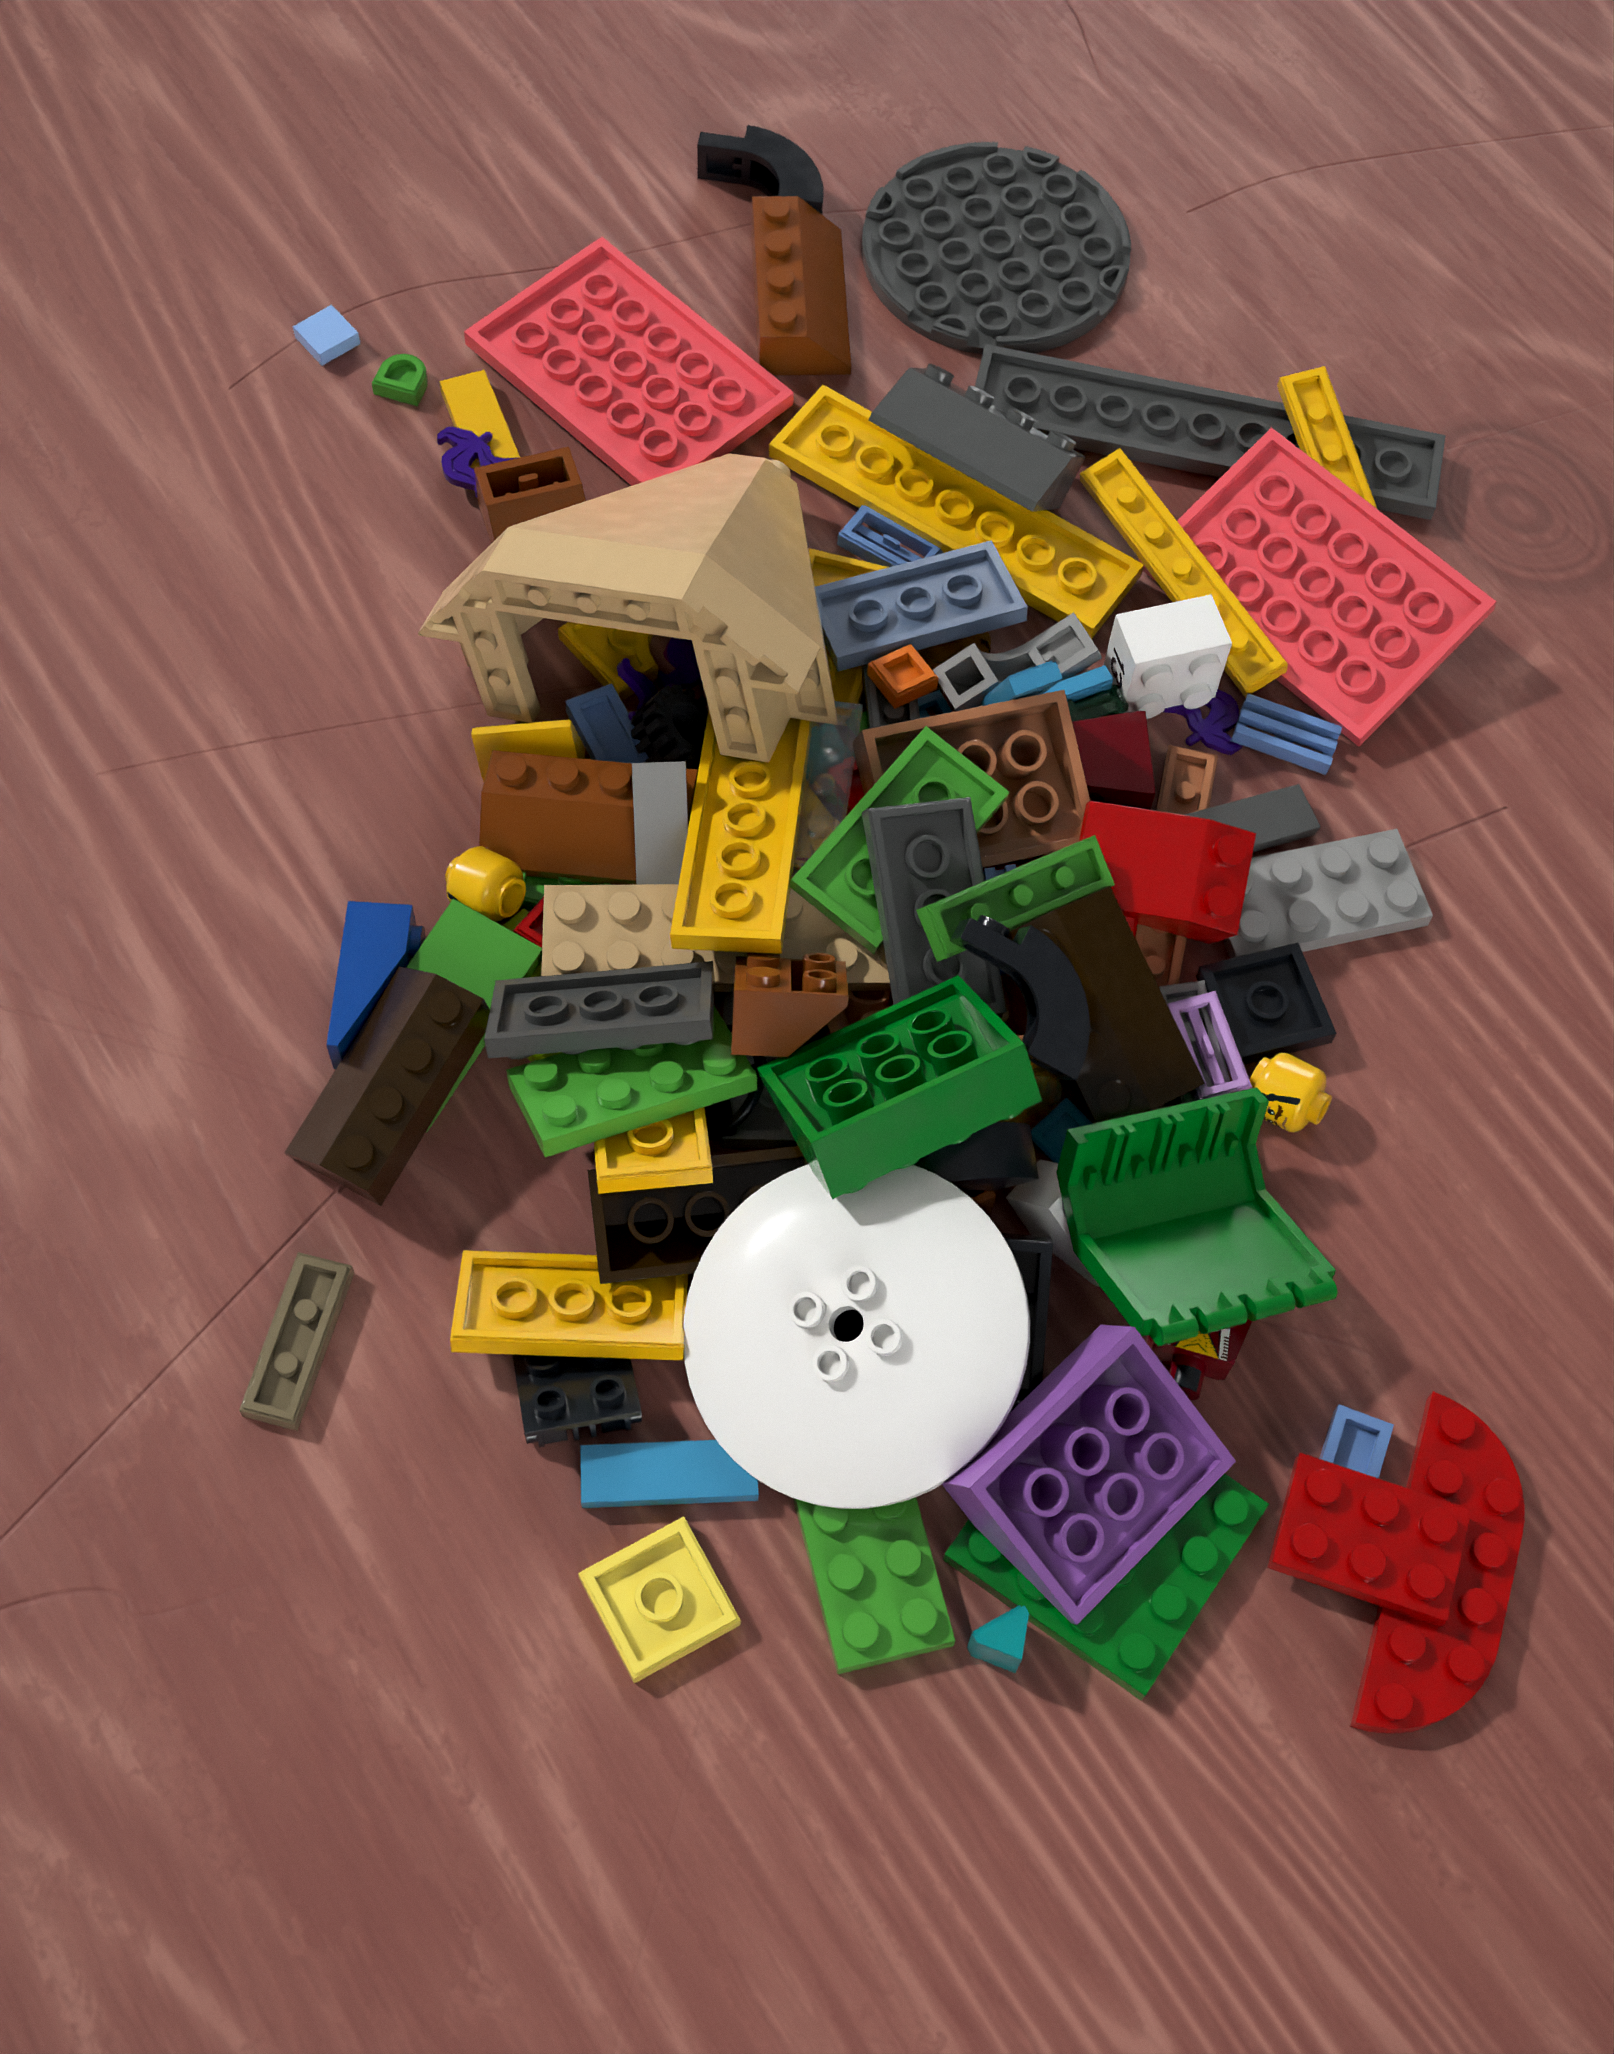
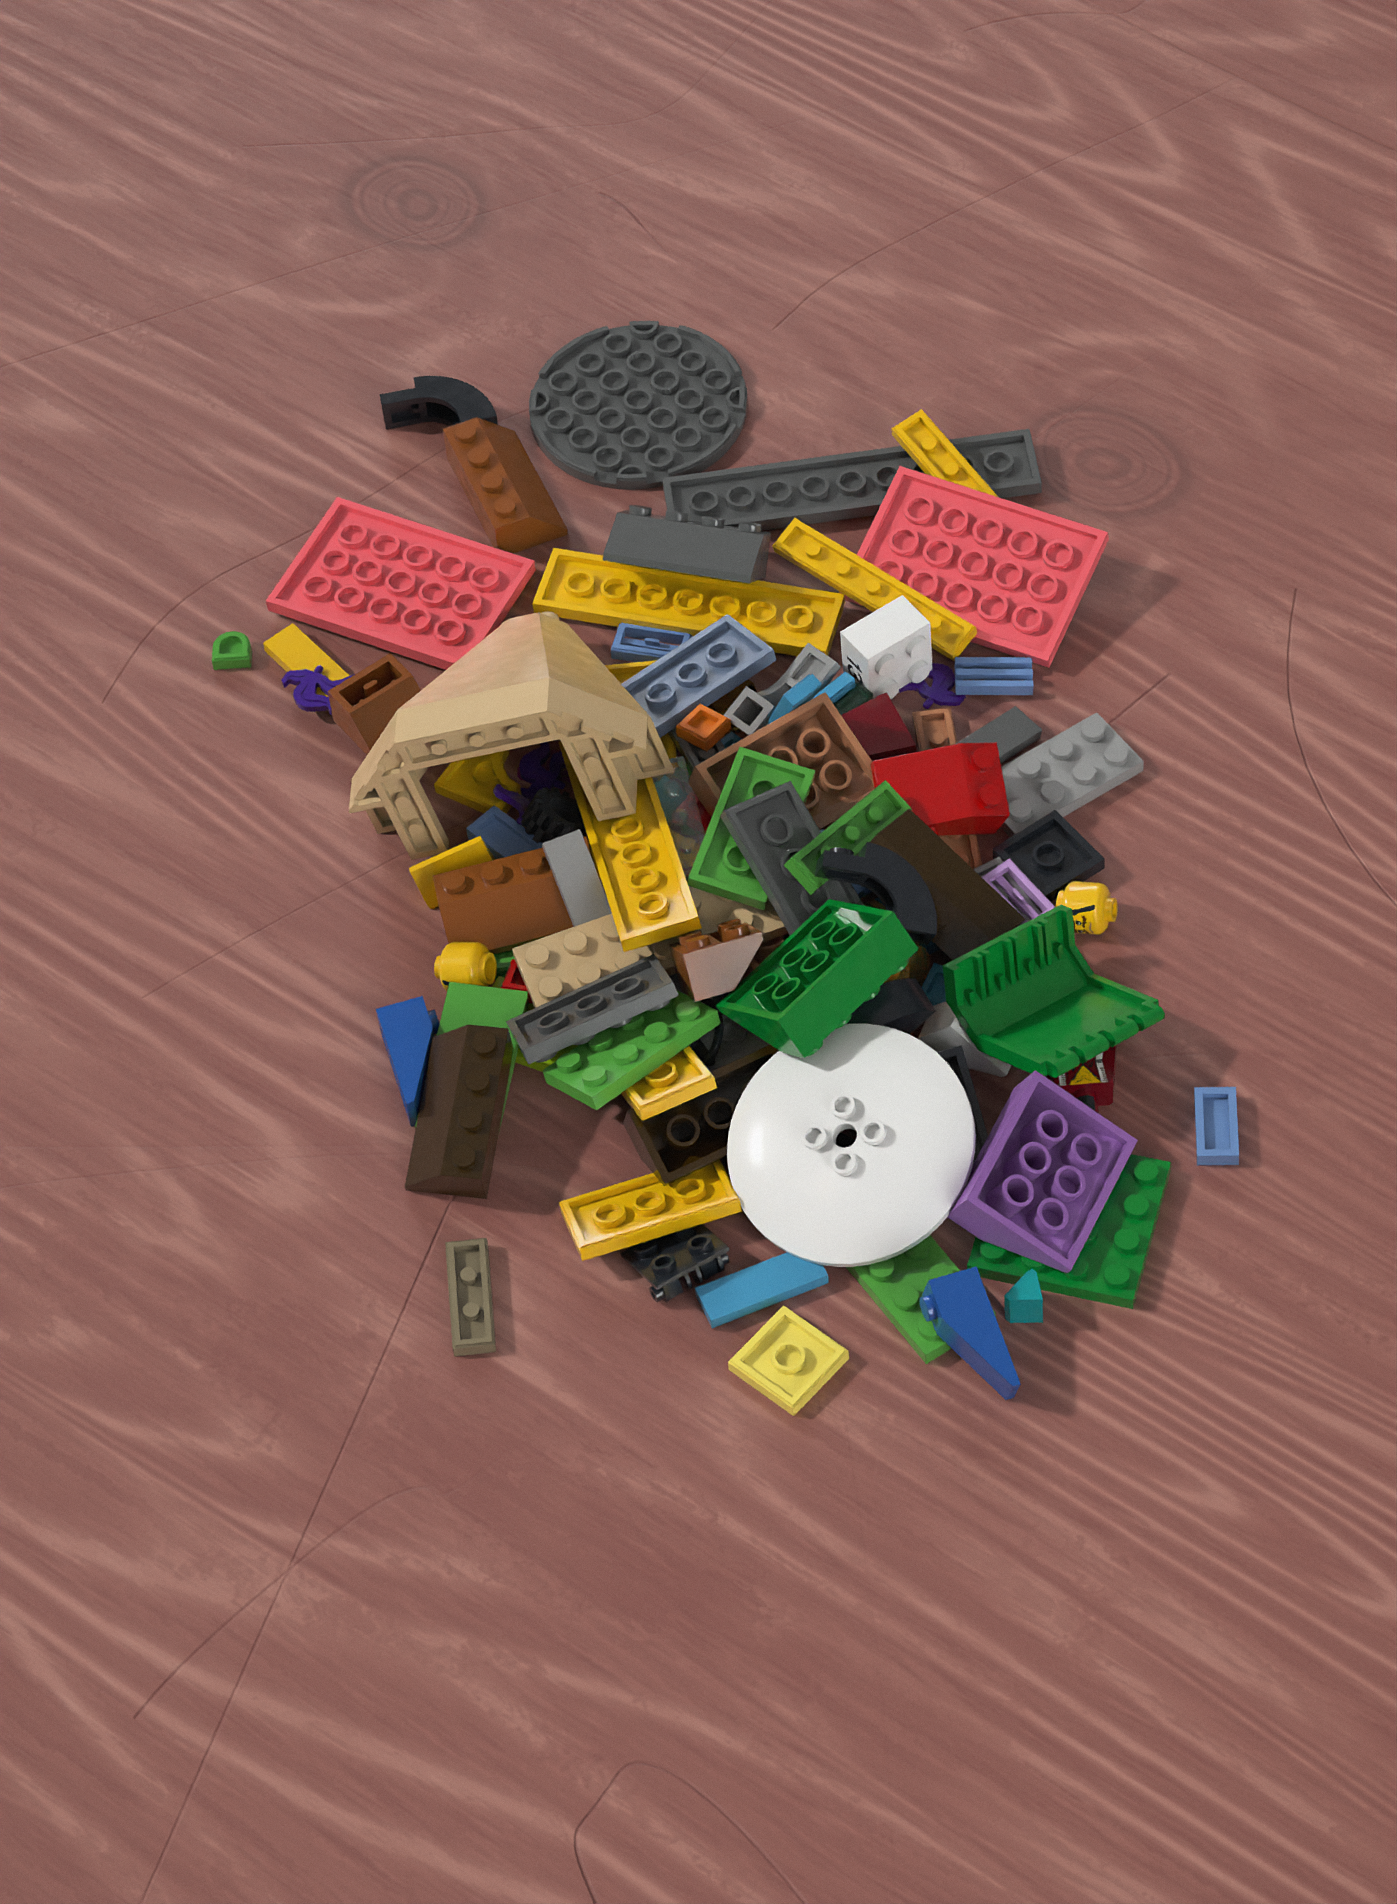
camera: 10 degrees left, 10 degrees down
light blue tile [293,305,360,366] -> none
red plate [1267,1391,1525,1734] -> none
none -> blue slope [920,1267,1021,1400]

